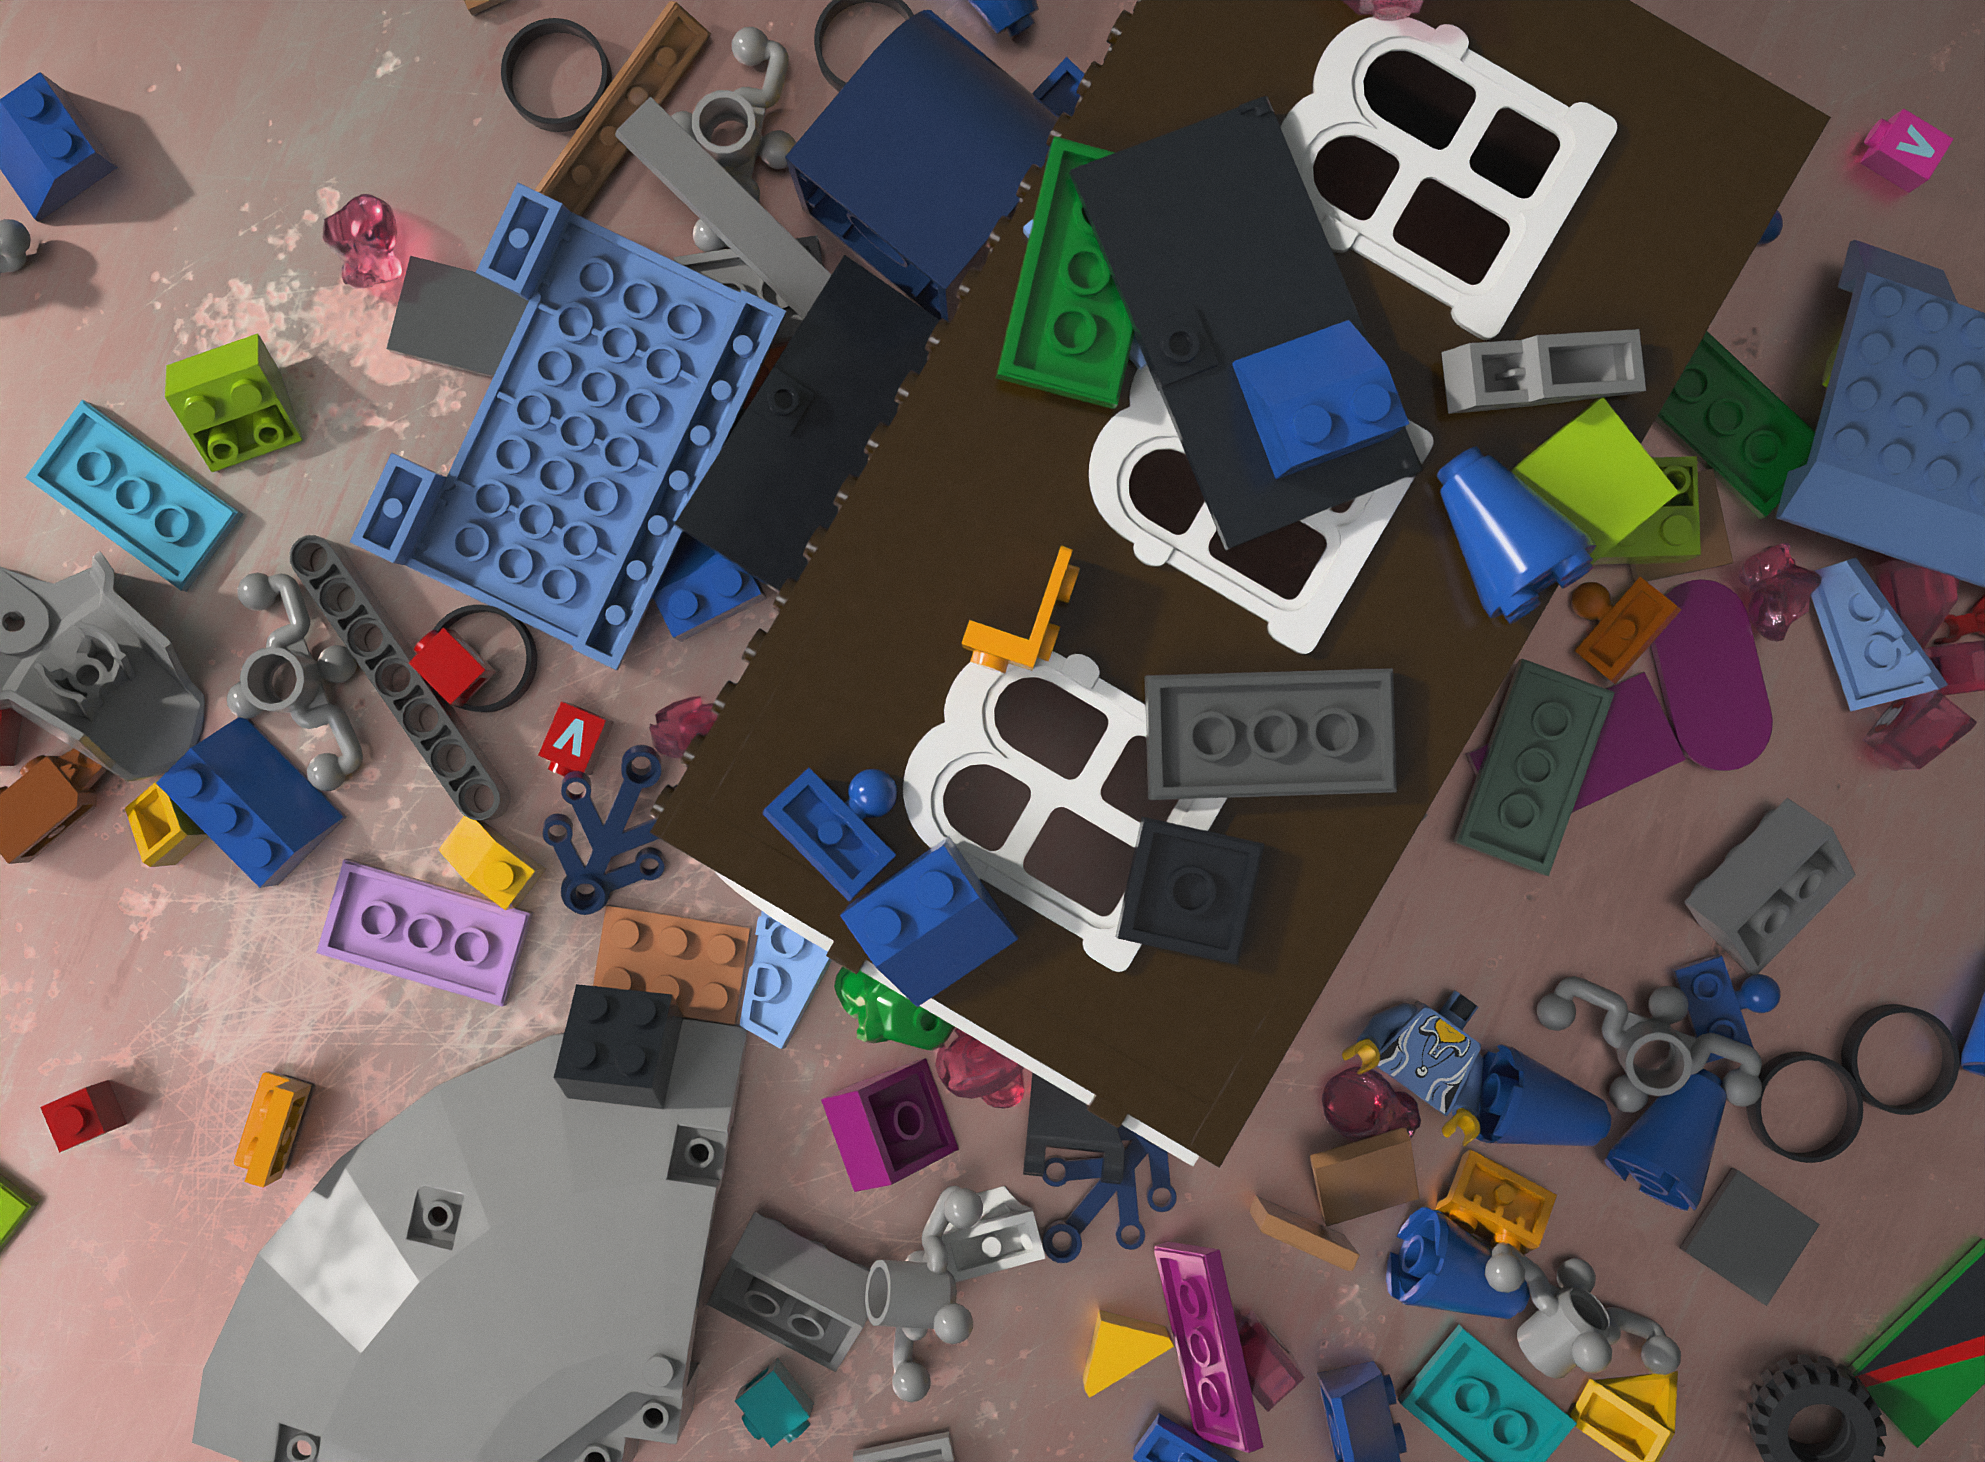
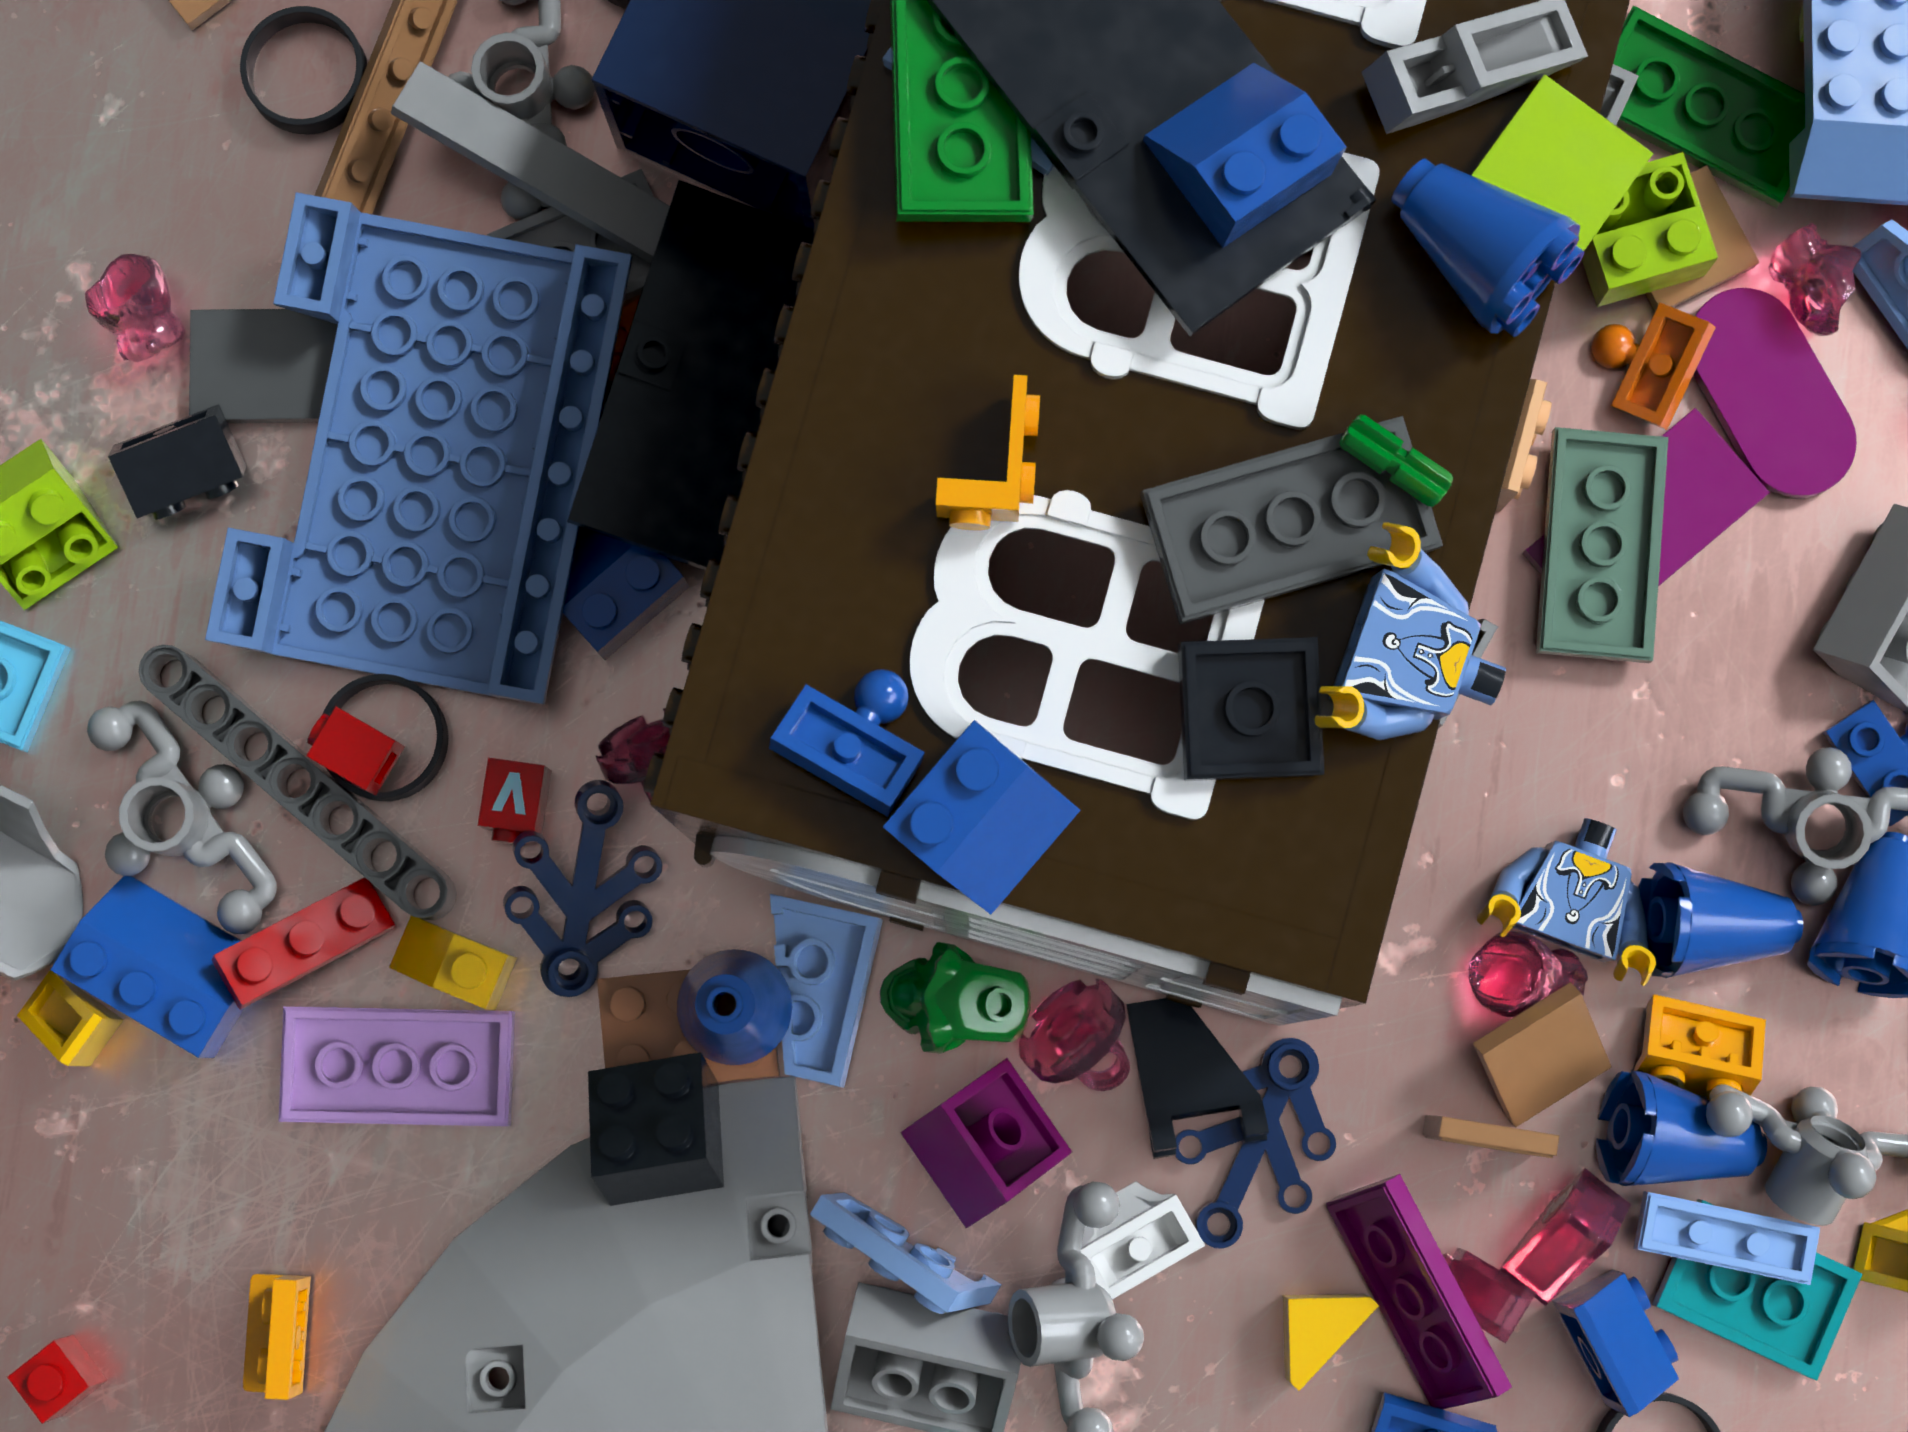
camera: 15 degrees left, 5 degrees down
none -> black brick [108,404,246,520]
none -> red plate [212,877,395,1010]
none -> blue cone [677,949,793,1065]
none -> light blue wing [810,1192,1002,1314]
none -> medium blue torso [1314,522,1506,741]
none -> green piece [1339,414,1453,507]
none -> clear pink slope [1500,1168,1631,1306]
none -> light blue tile [1633,1191,1820,1285]

